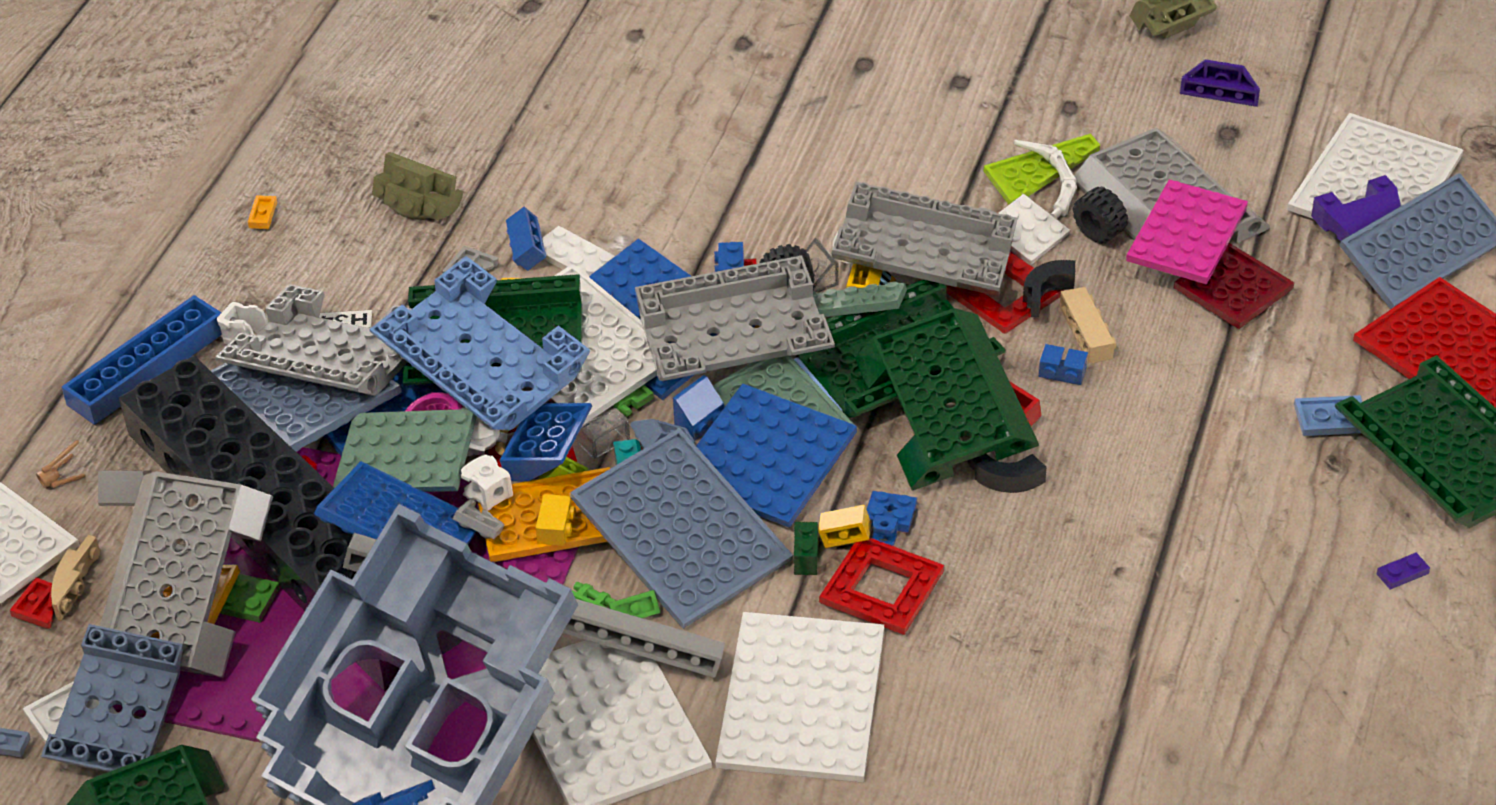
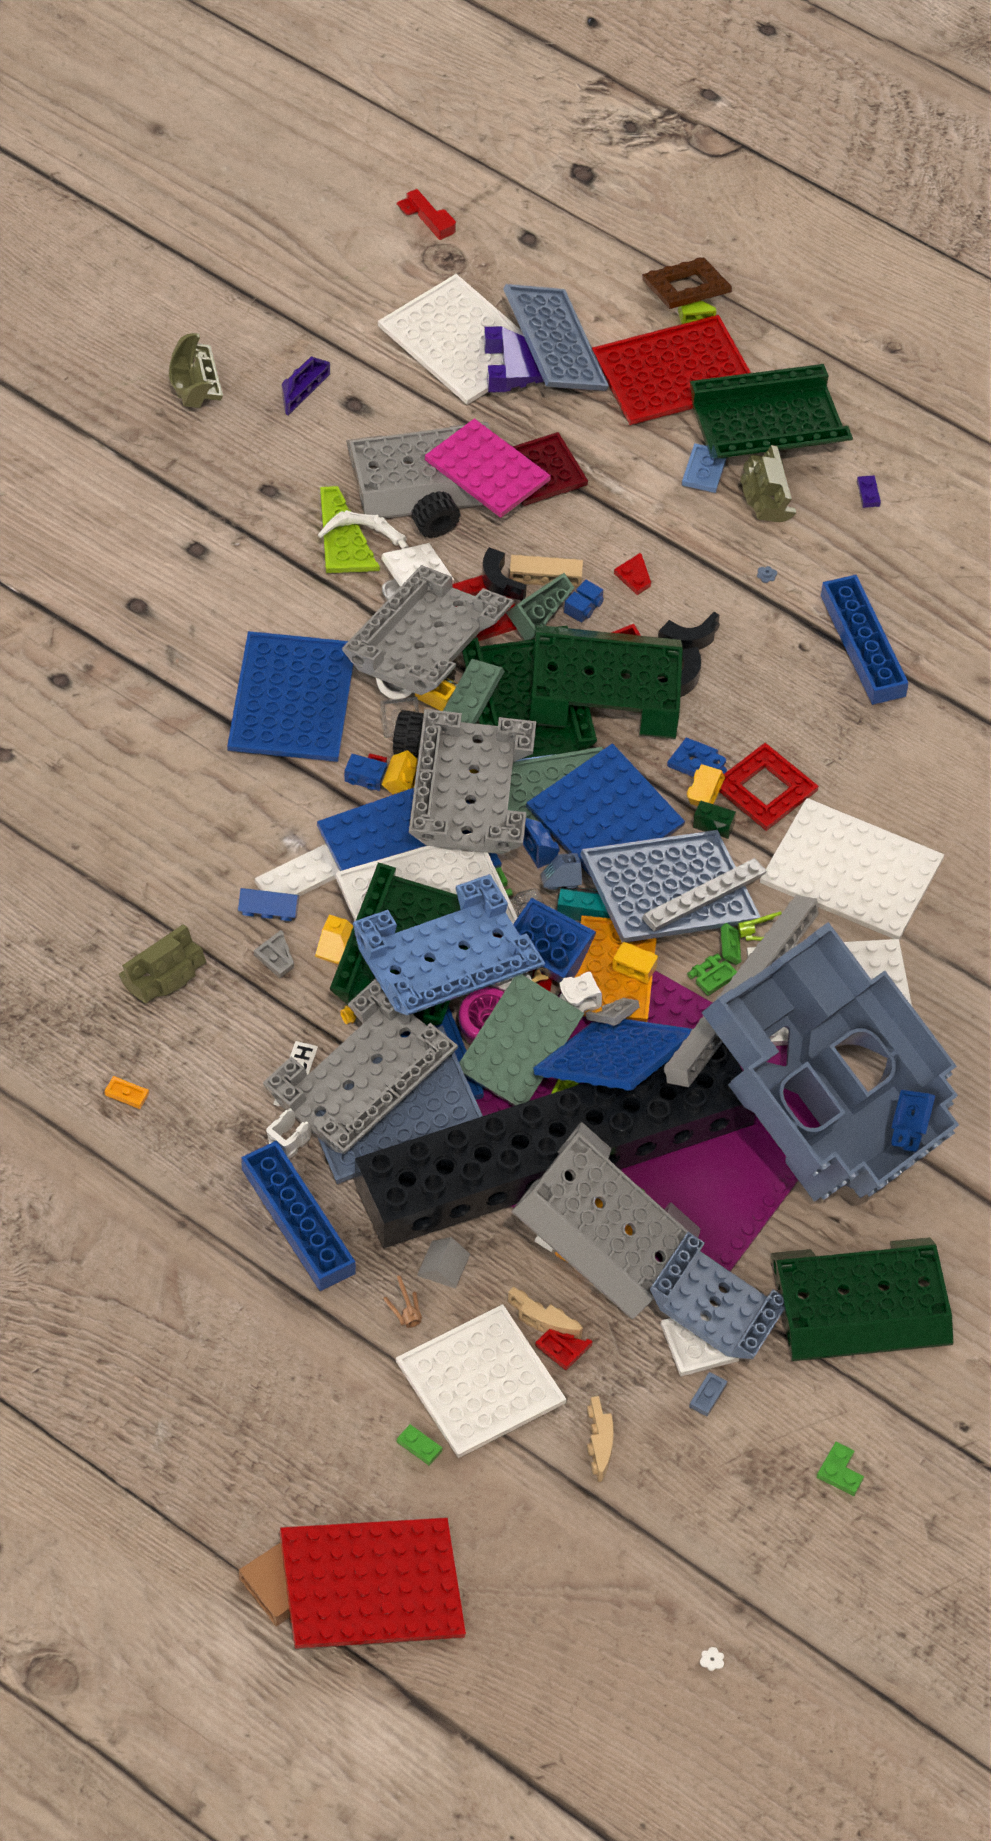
camera: 75 degrees left, 10 degrees up
none -> blue plate [227,631,354,762]
none -> sand green wedge [506,573,574,640]
none -> red wing [614,553,651,595]
none -> plate [642,858,767,932]
none -> black arch [658,612,720,650]
none -> lime plant [738,911,782,941]
none -> olive piece [741,445,797,522]
none -> sand blue plant [757,566,777,583]
none -> blue brick [821,575,909,705]

